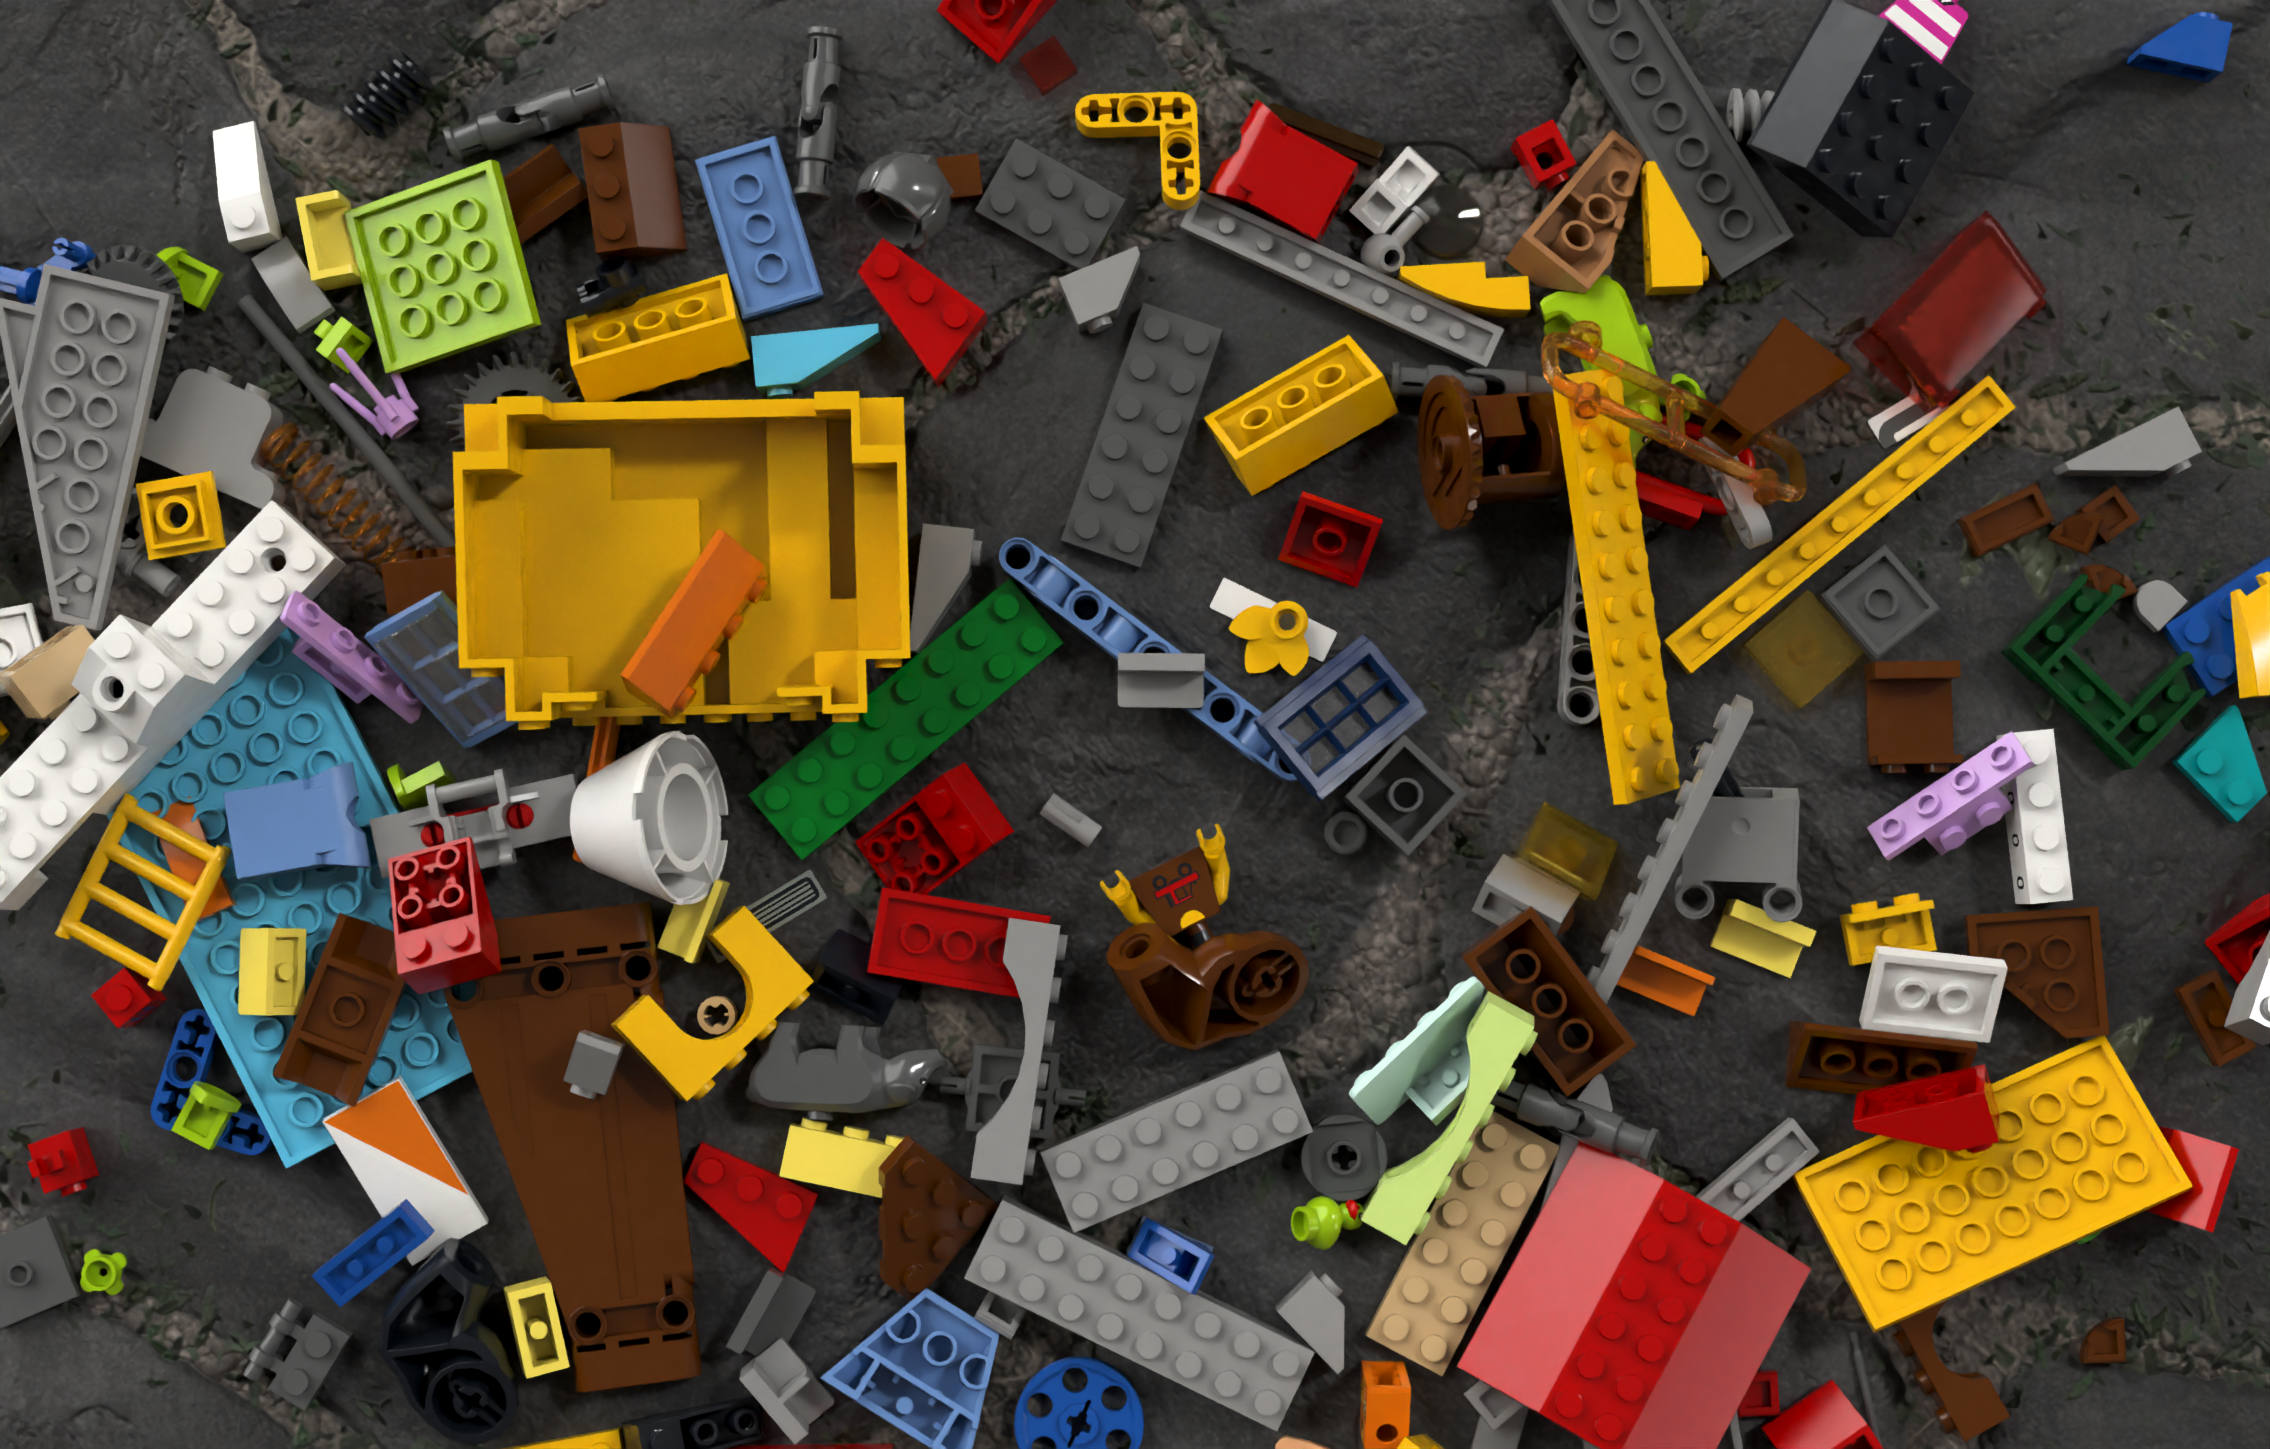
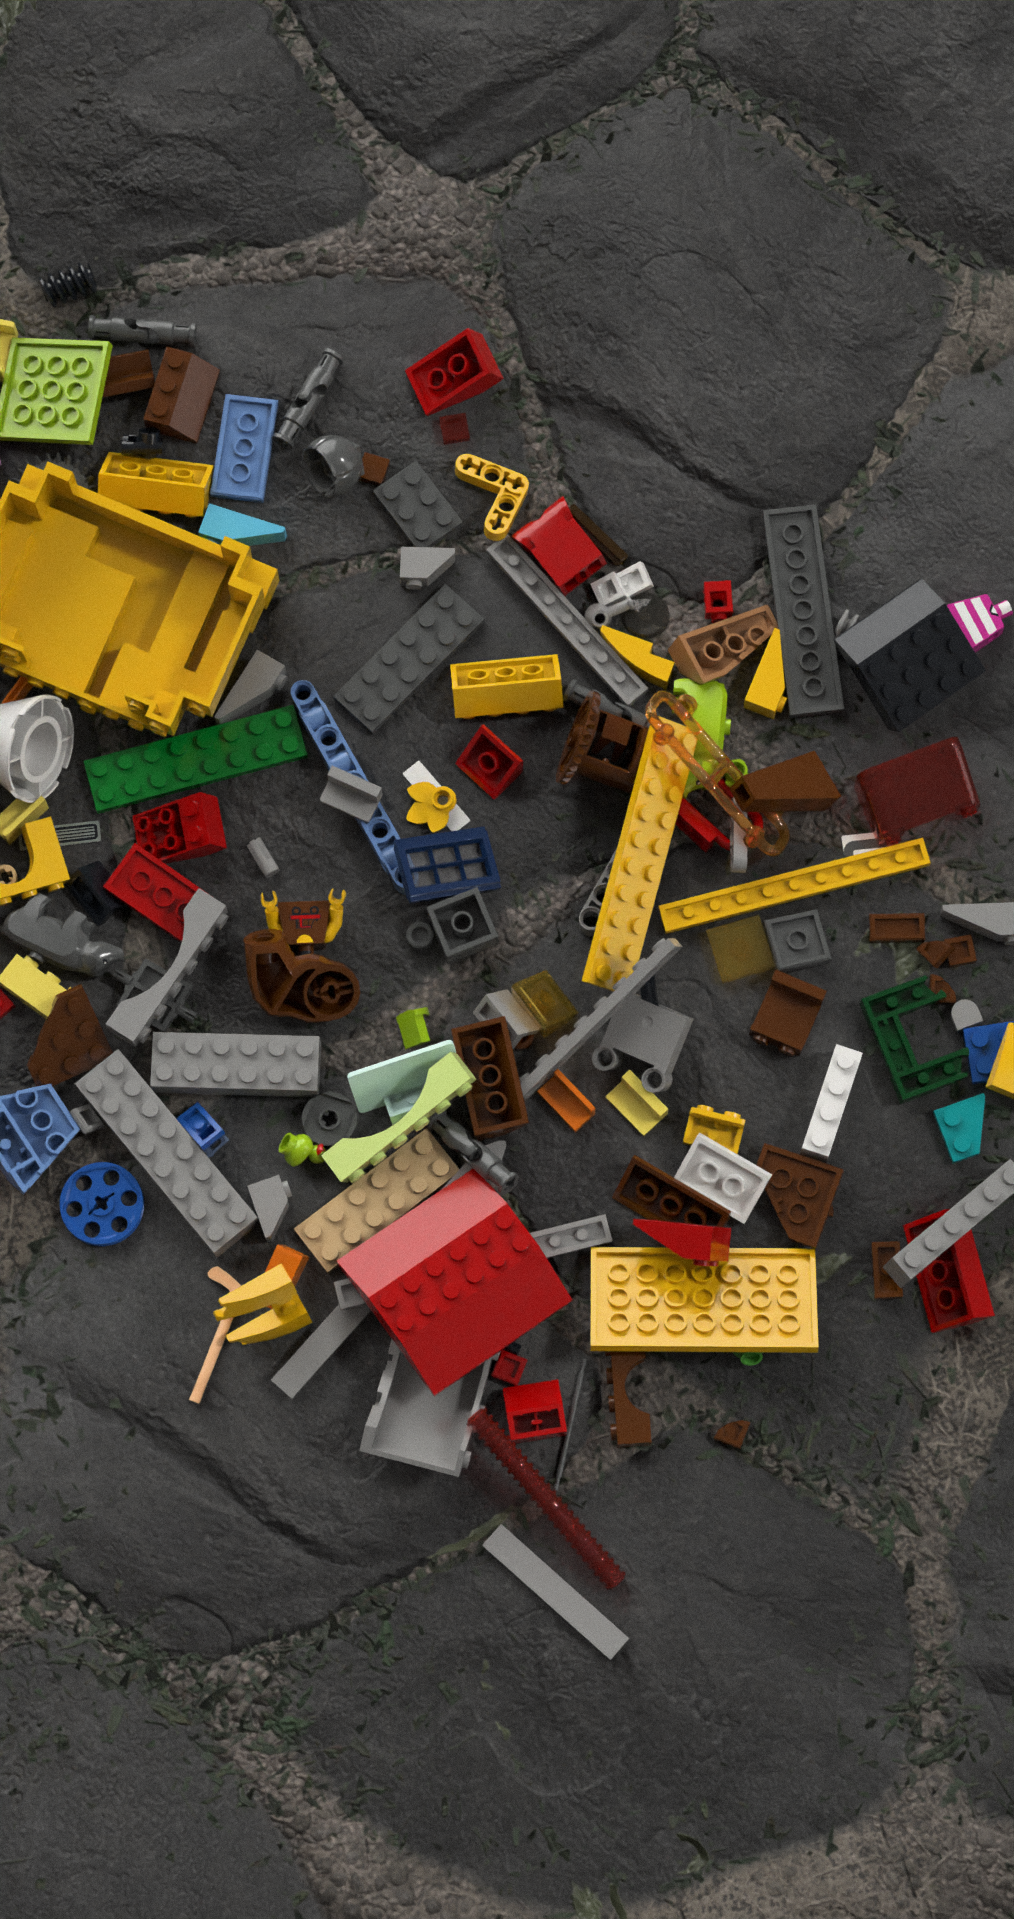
camera: 30 degrees right, 10 degrees down
orange slope [620,528,768,719] -> none
red wedge [857,237,988,389] -> none
lavender bracket [1867,731,2034,861] -> none
slope [2145,1126,2239,1233] -> none
none -> lime tile [396,1007,430,1050]

